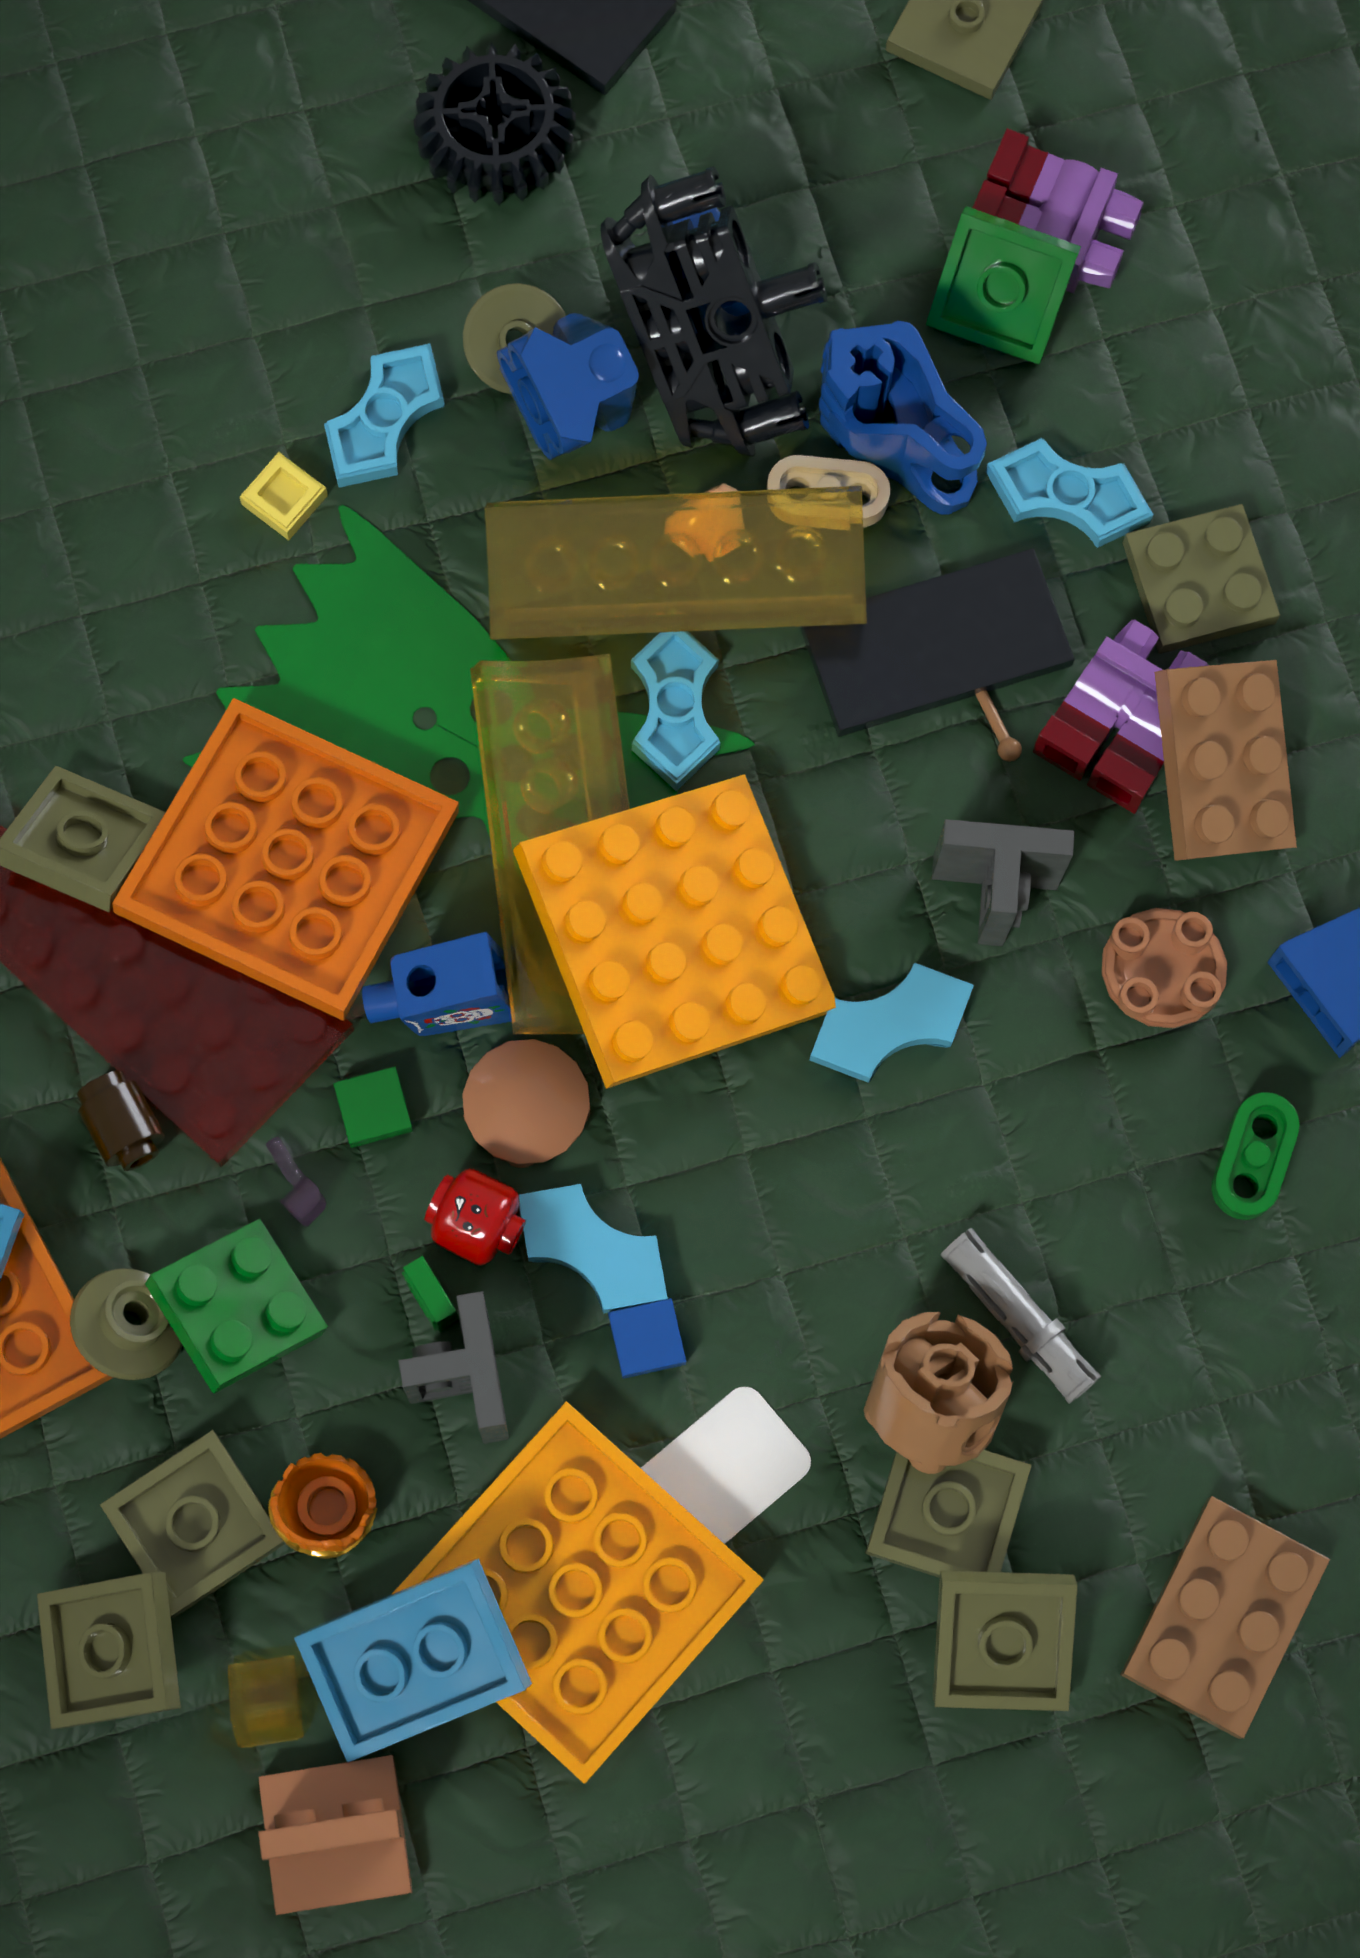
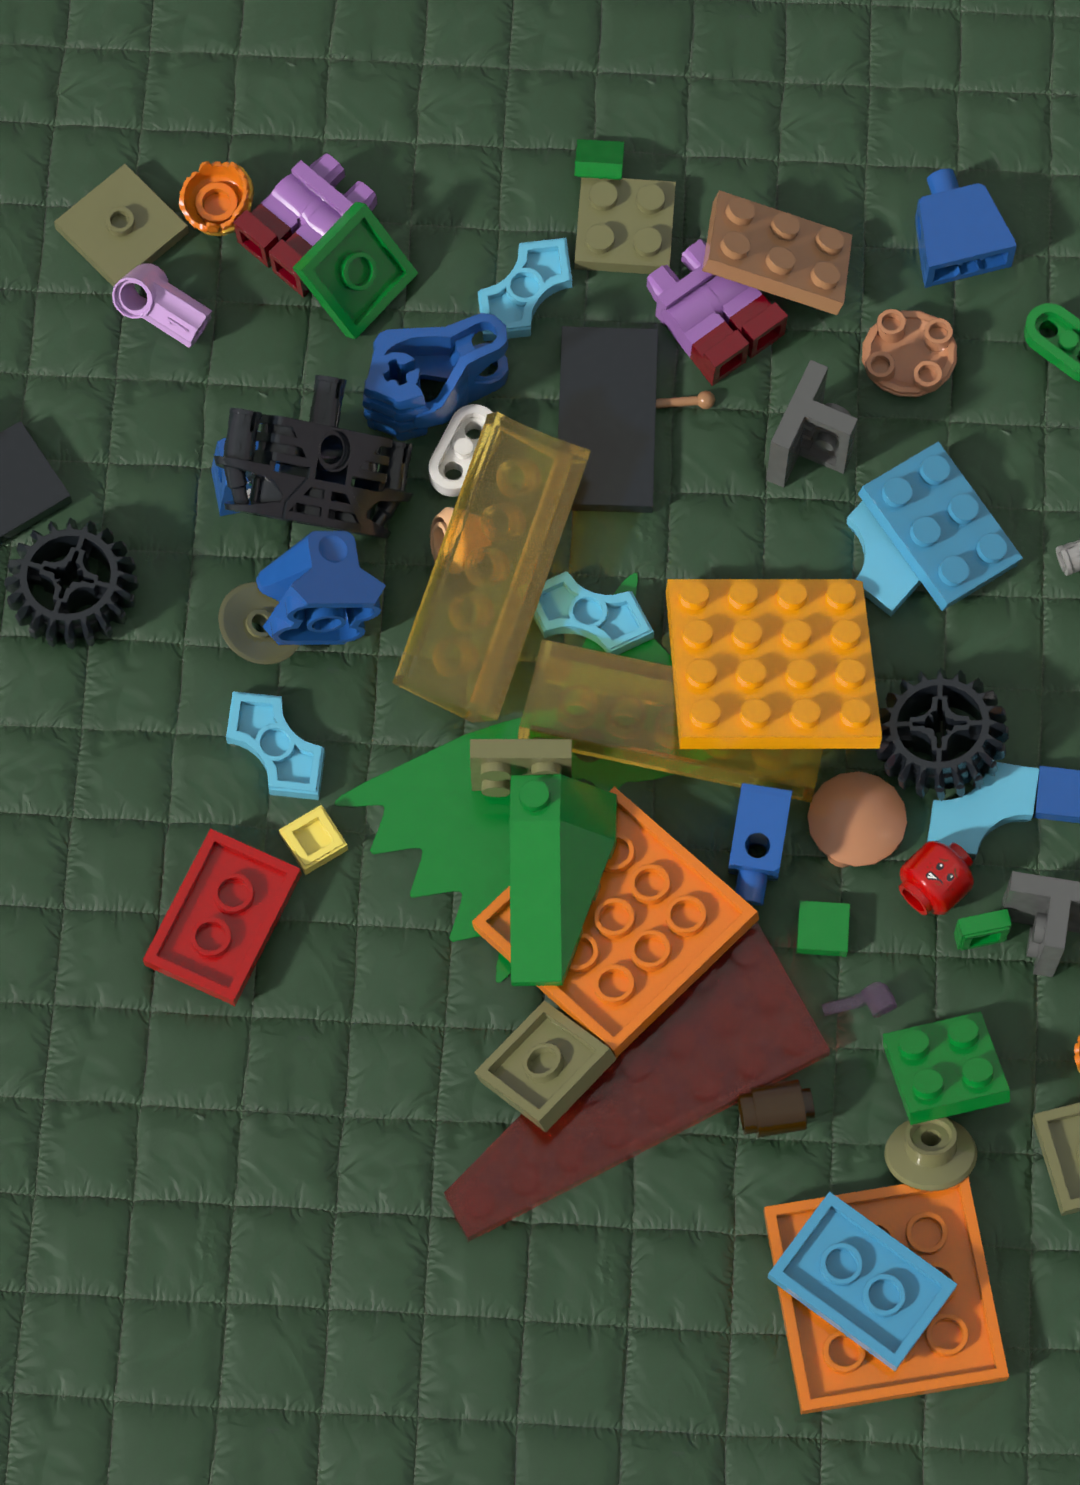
camera: 65 degrees left, 5 degrees down
none -> lavender piece [112,264,213,348]
none -> red plate [143,828,302,1006]
none -> orange hair [179,161,254,236]
none -> olive plate [470,739,572,797]
none -> green wedge [509,774,618,986]
none -> green tile [574,139,624,180]
none -> dark azure plate [858,441,1023,611]
none -> black gear [876,667,1009,801]

